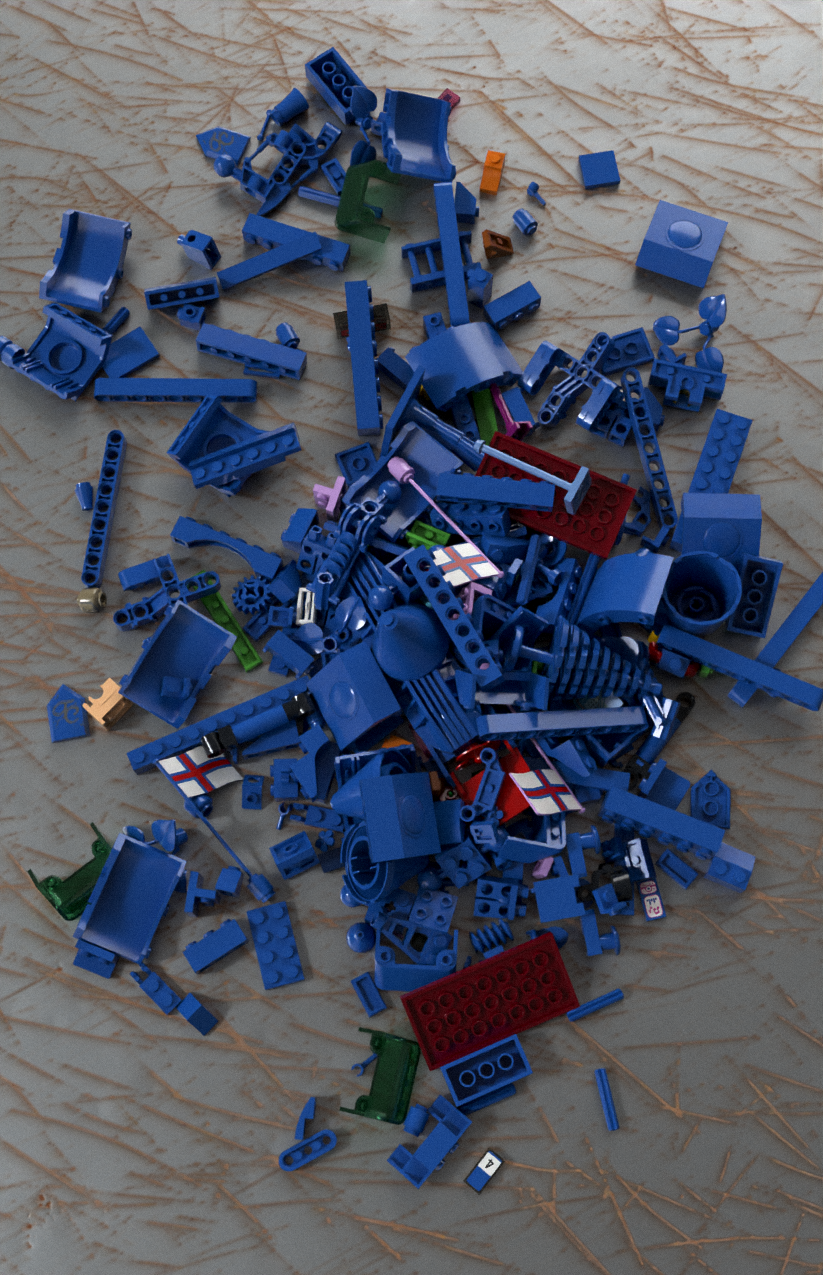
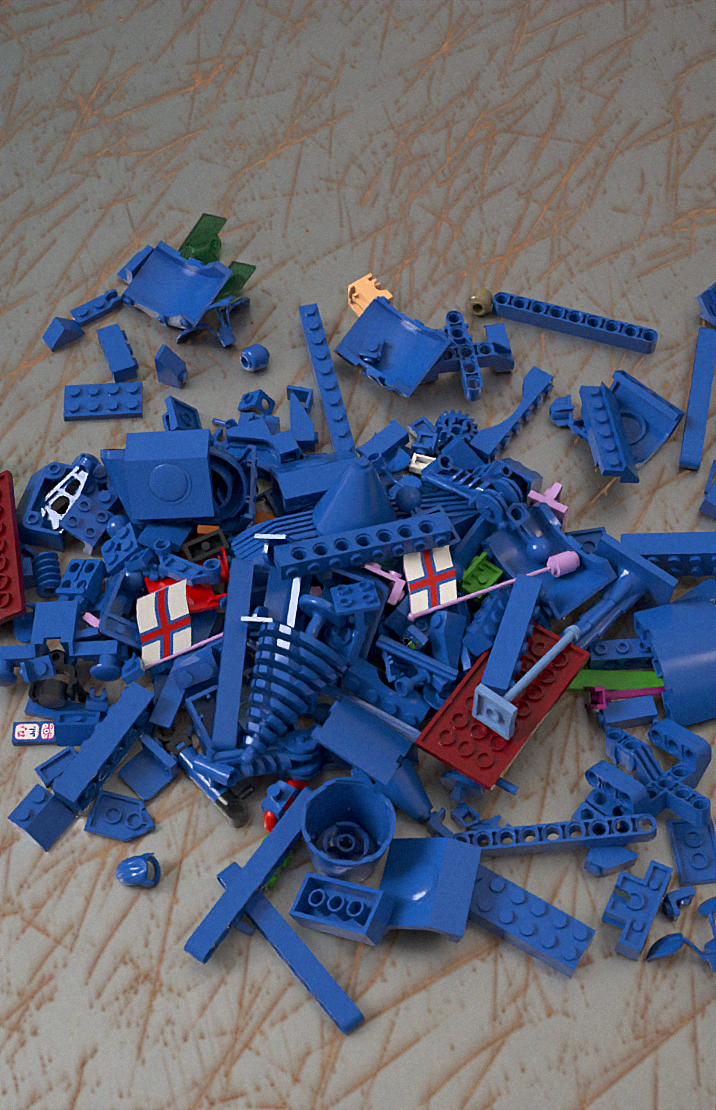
camera: 100 degrees right, 15 degrees down
blue tile [47,684,91,743] -> none
blue cone [74,482,93,511] -> none
flag [152,746,275,904] -> none
blue bracket [184,871,221,918] -> none
bright green tile [190,570,263,673] -> none
piece [200,692,316,758] -> none
blue tile [351,972,387,1018] -> none
none -> blue piece [114,853,161,887]
none -> blue plate [121,653,145,685]
none -> black slope [182,528,230,563]
none -> blue bracket [330,581,381,632]
none -> blue piece [549,394,575,427]

